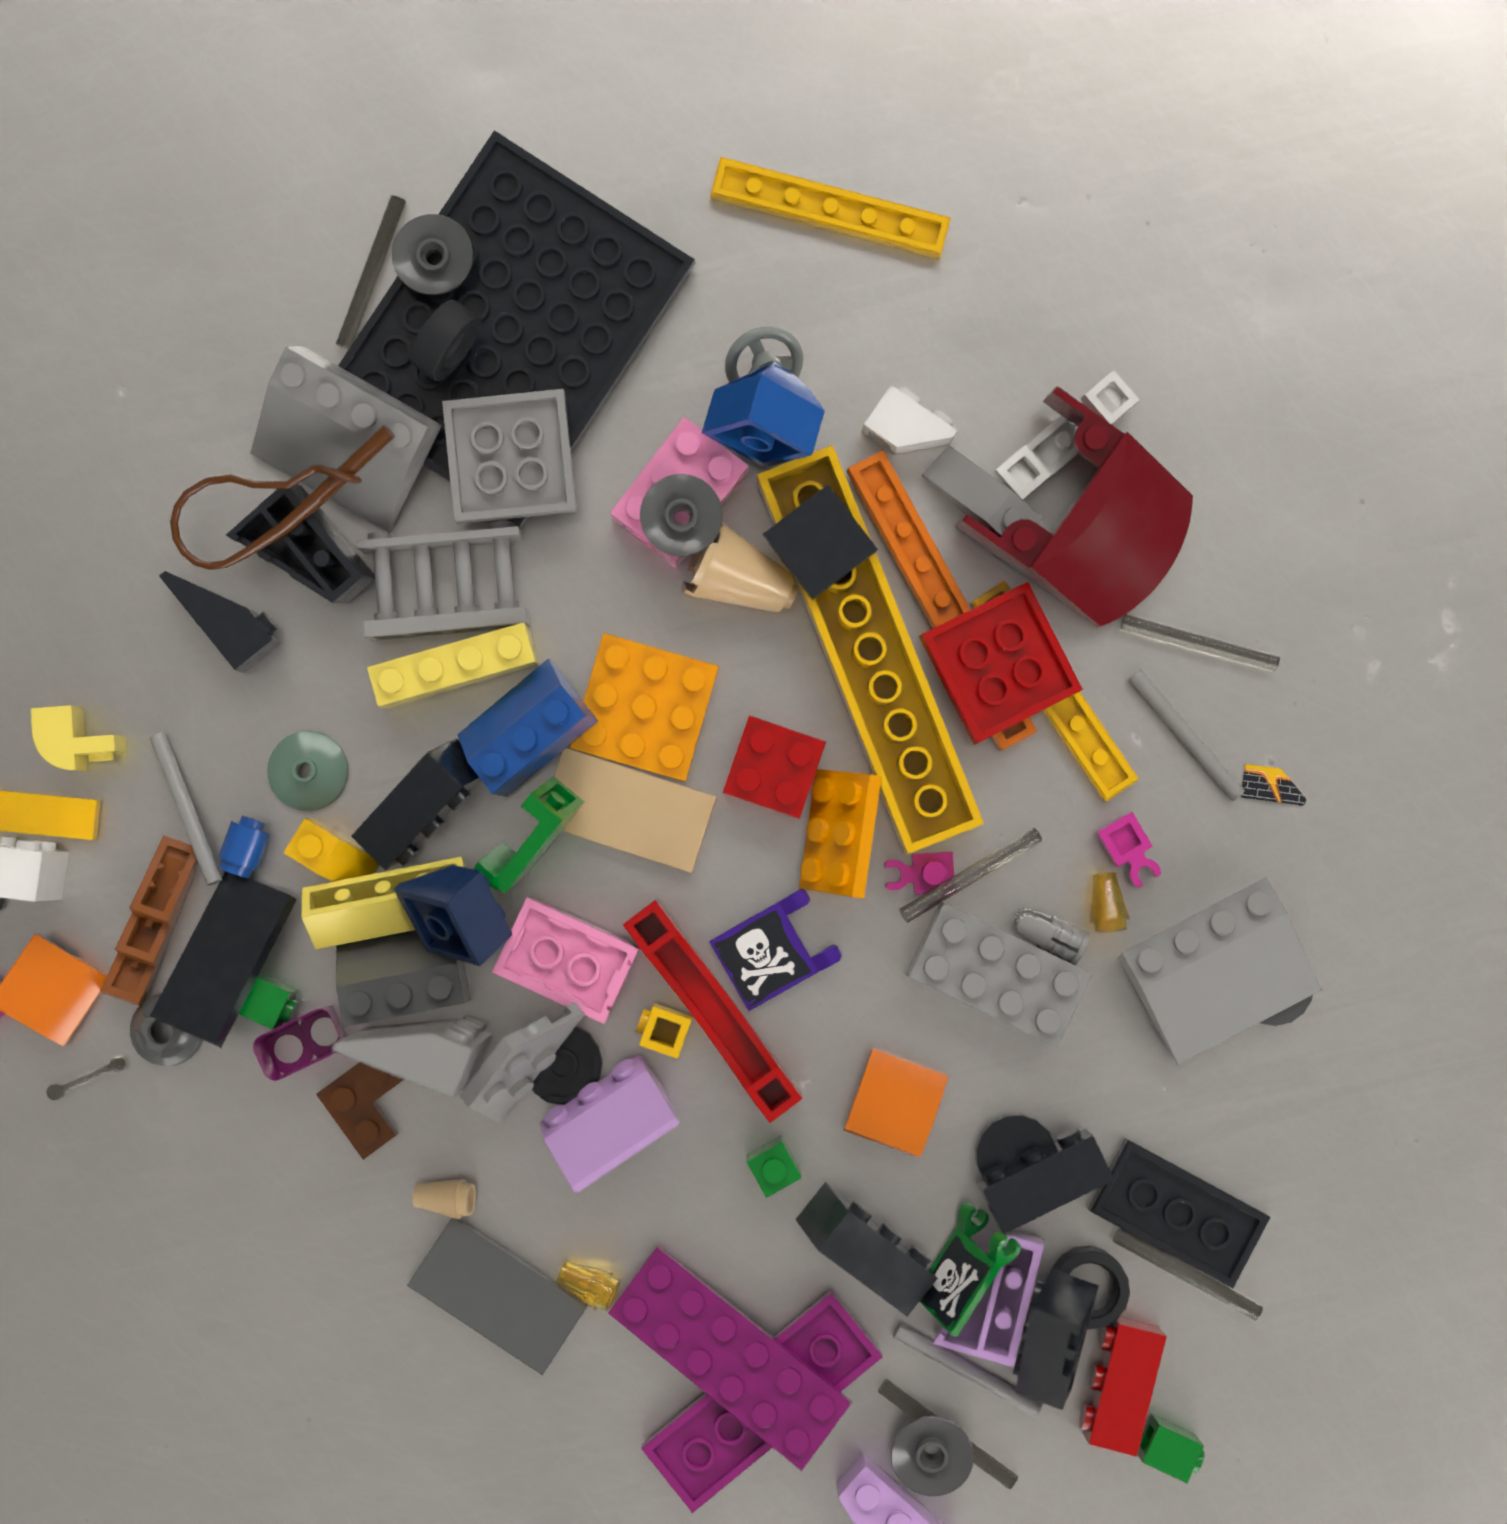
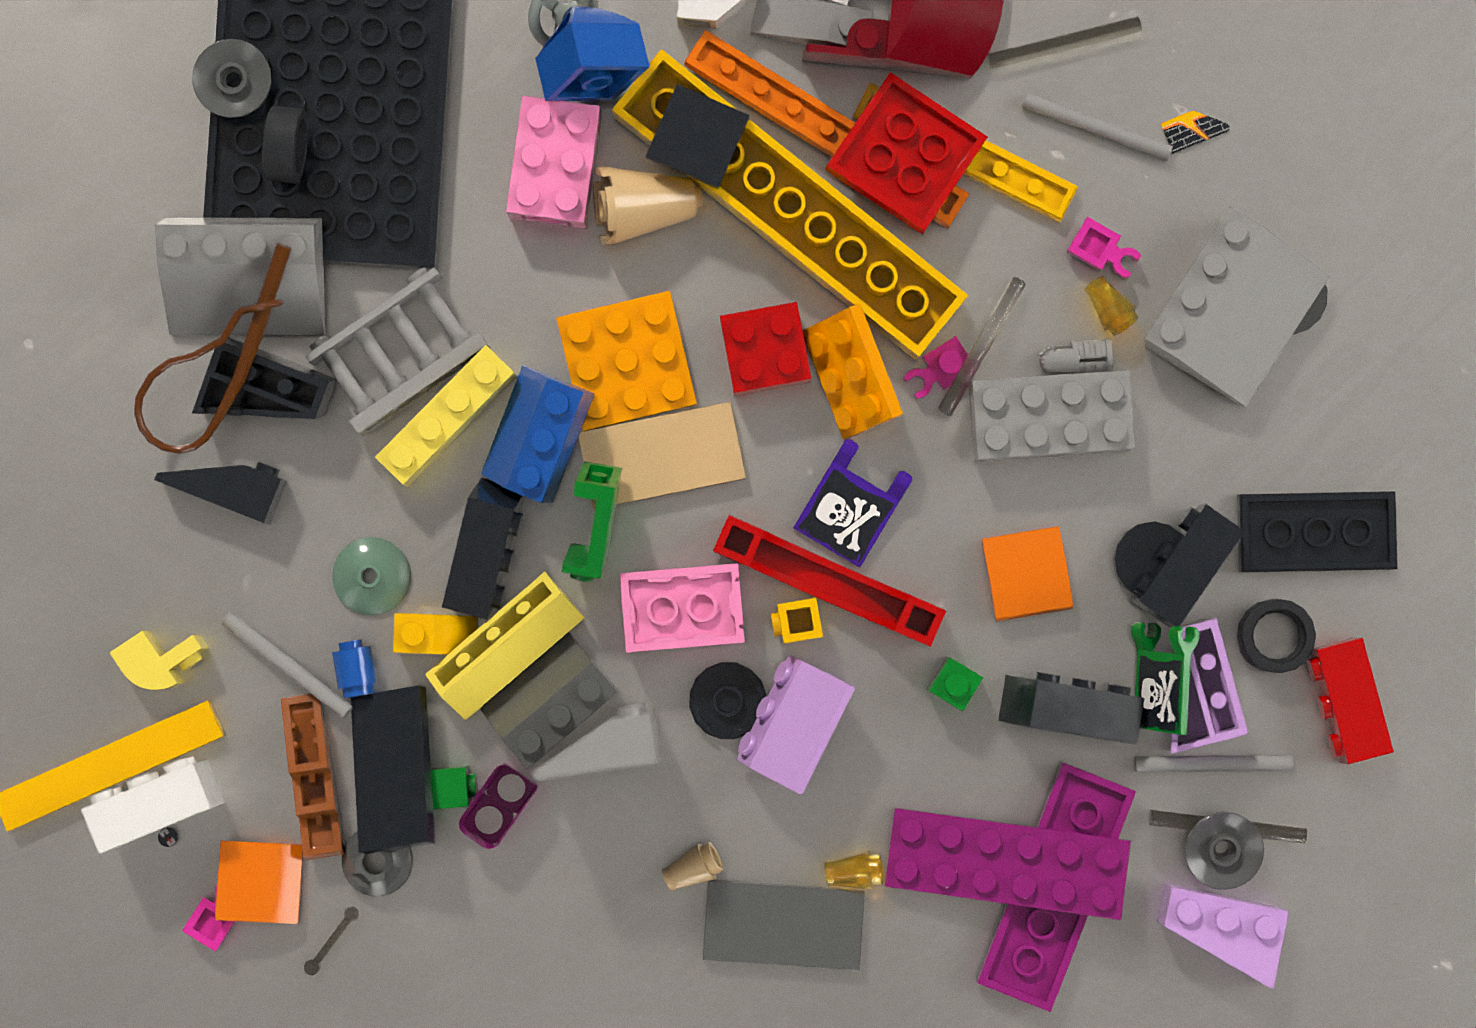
camera: 25 degrees left, 0 degrees up
reddish brown plate [316,1062,405,1160] -> none
clear smoke bar [336,195,406,350] -> none
dark blue slope [393,865,513,966] -> none
light grey plate [442,389,577,524] -> none
light grey wing [459,1002,585,1123] -> none
dark grey dish [640,474,723,557] -> none
black wedge [1013,1269,1099,1410] -> none
clear smoke bar [1113,1228,1263,1321] -> none
green brick [1137,1414,1205,1483] -> none

